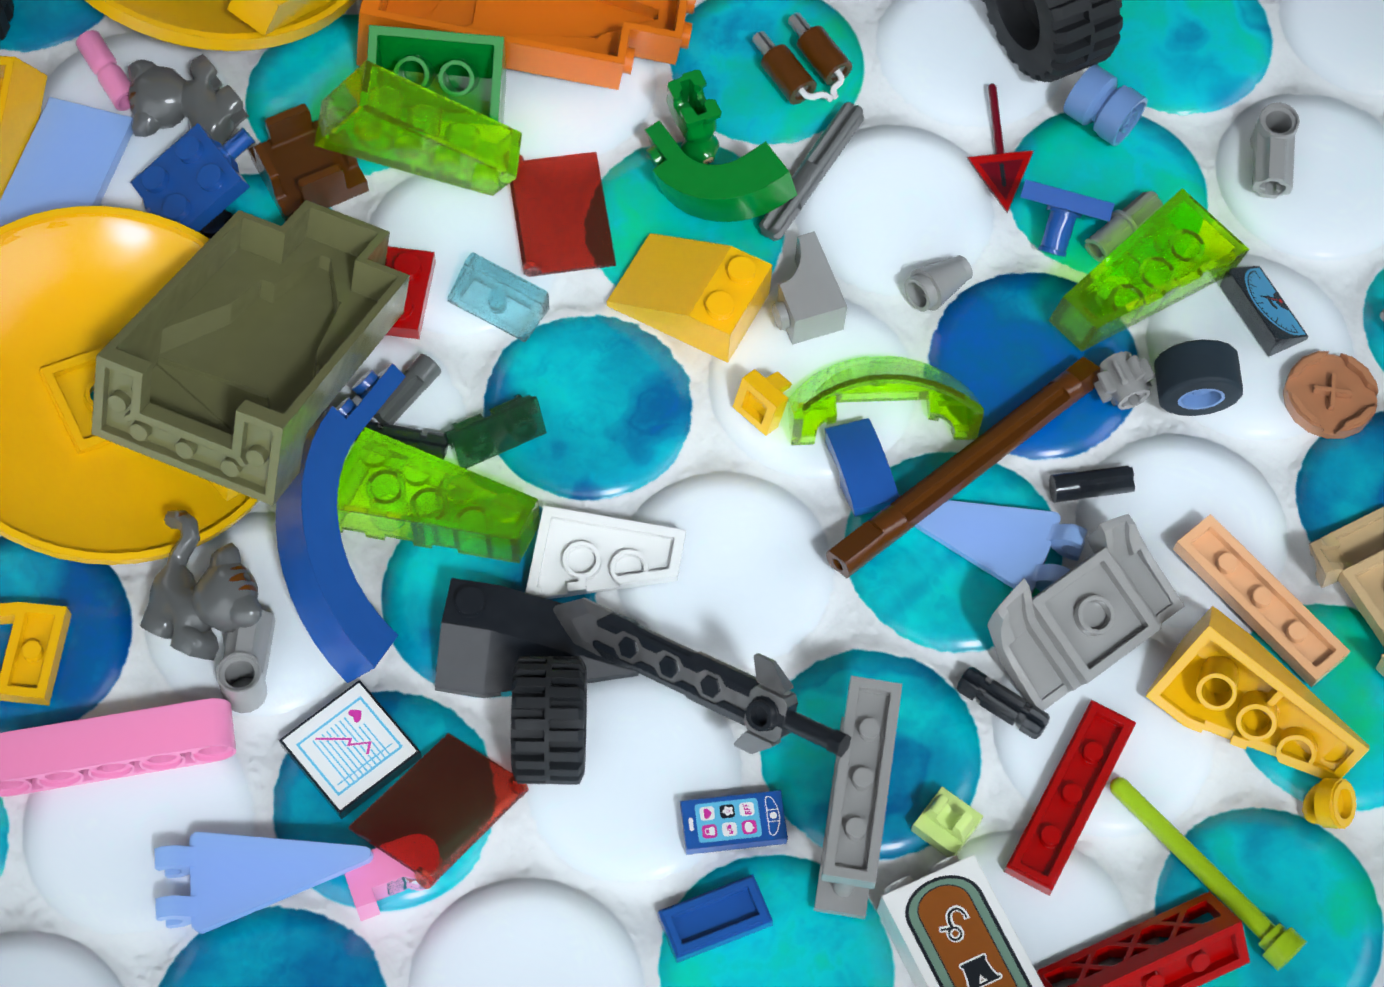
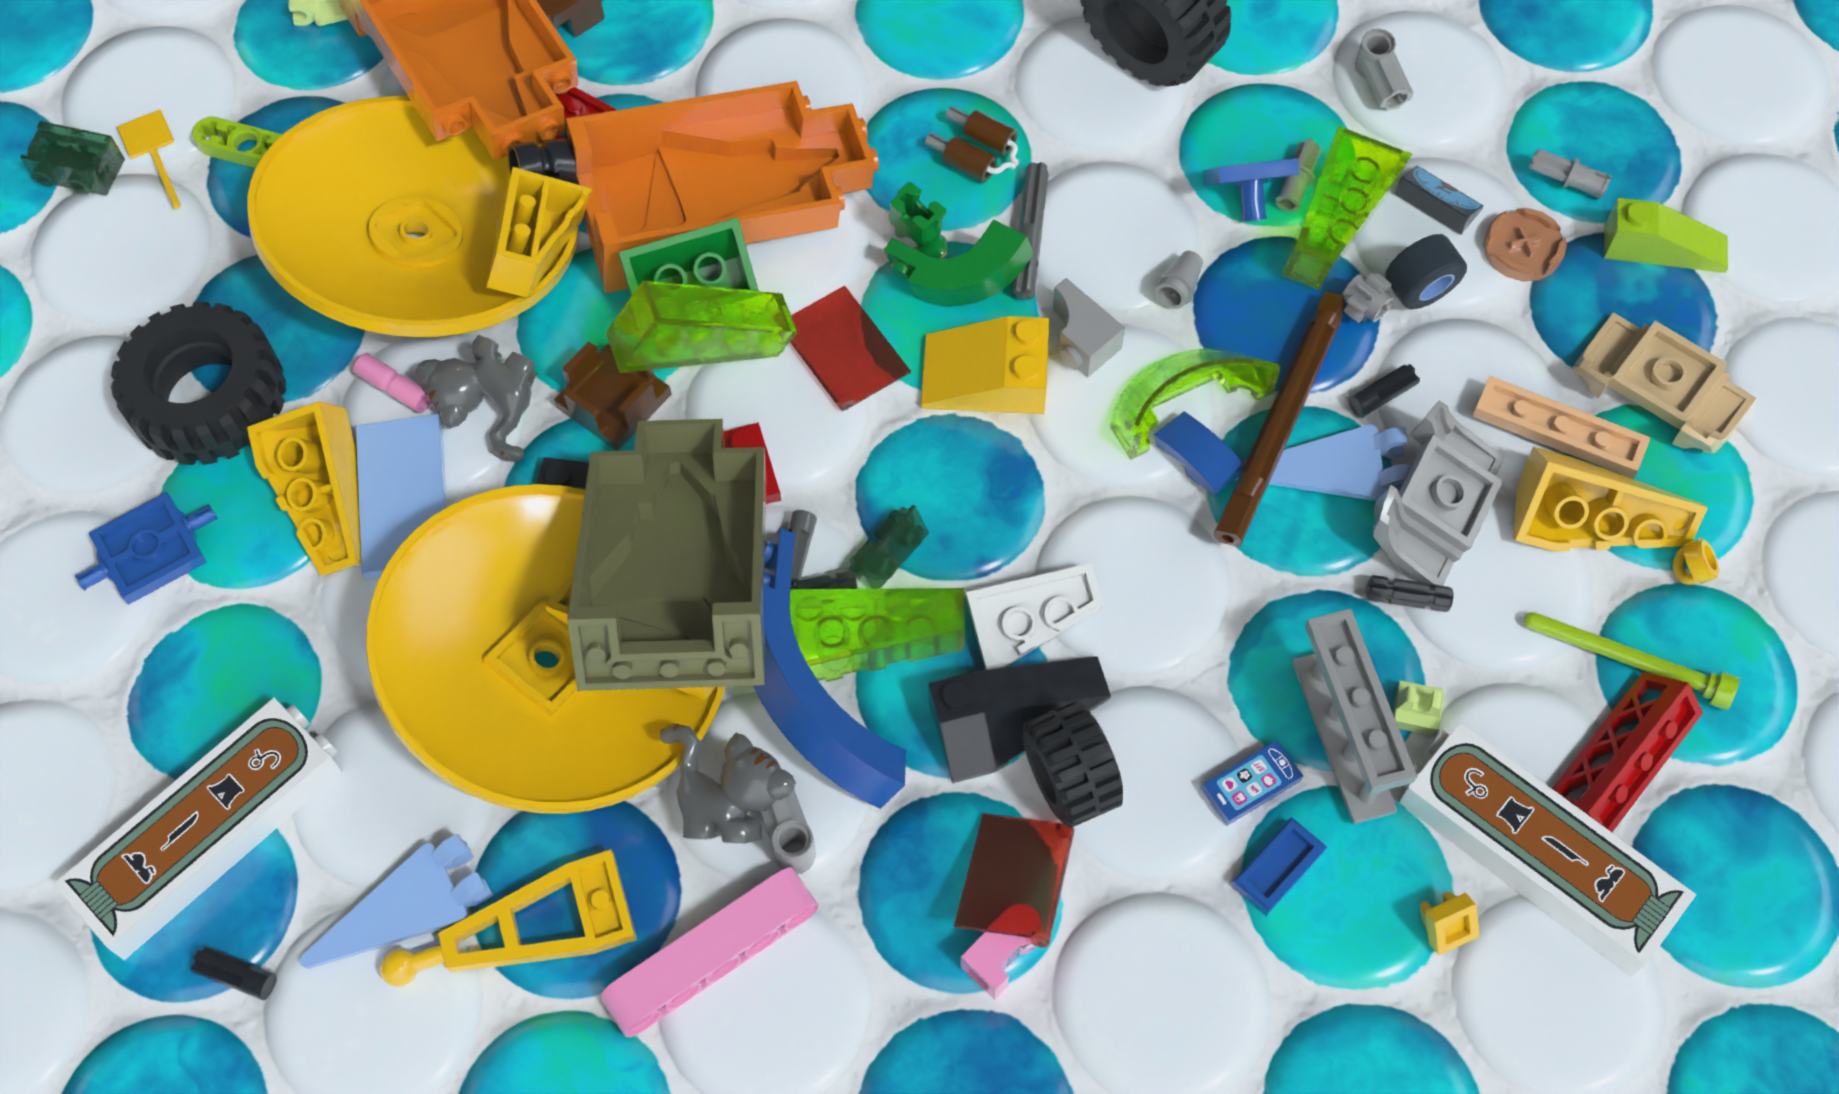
camera: 20 degrees left, 0 degrees up
blue plate [130,123,255,232] -> none
light blue flag [154,832,374,933] -> none
white tile [279,680,422,819] -> none
clear light blue slope [447,252,550,342] -> none
sword [553,598,851,757] -> none
yellow tile [732,369,792,436] -> none
piece [967,83,1034,214] -> none
red tile [1004,700,1137,896] -> none
medium blue wheel [1063,65,1148,146] -> none

